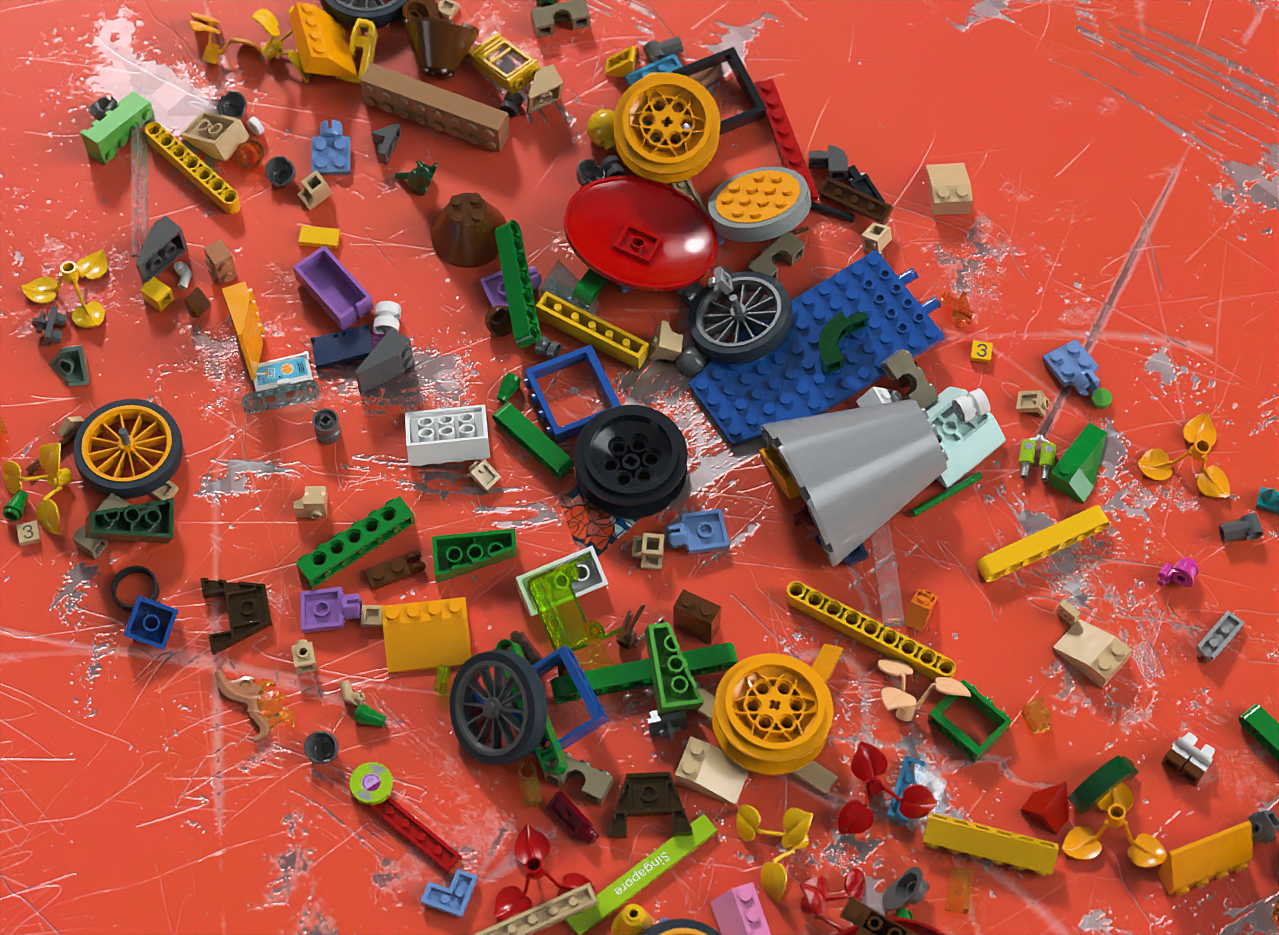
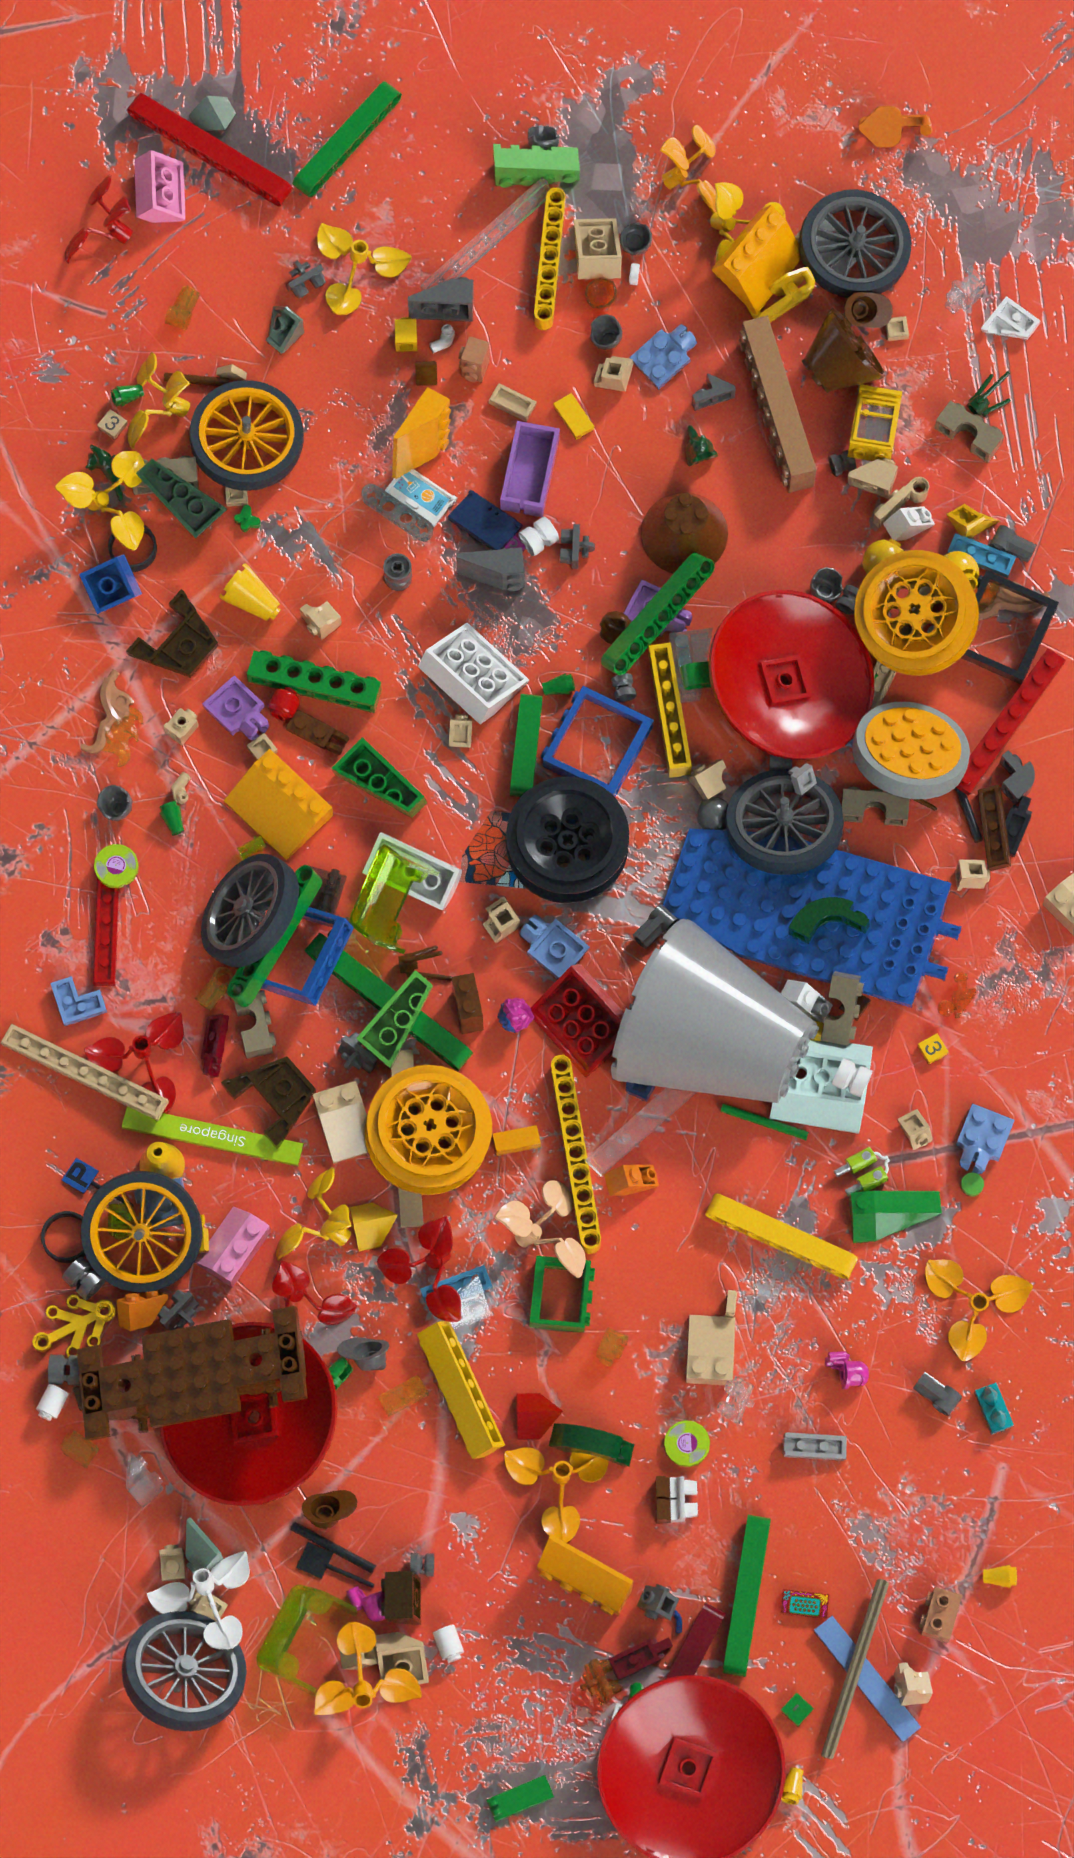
camera: 50 degrees right, 10 degrees up
none -> yellow plant [55,451,144,551]
none -> dark green animal [86,445,123,501]
none -> yellow cone [219,563,281,621]
none -> green piece [234,505,261,532]
none -> red head [268,687,300,721]
none -> yellow slope [350,1203,398,1252]
none -> tan tile [489,383,537,422]
none -> dark pink piece [497,998,534,1033]
none -> red slope [531,964,624,1077]
none -> dark grey hips [560,524,595,569]
none -> dark grey piece [633,904,678,949]
none -> lime tile [664,1420,710,1467]
none -> tan plate [873,477,929,528]
none -> white slope [883,506,935,541]

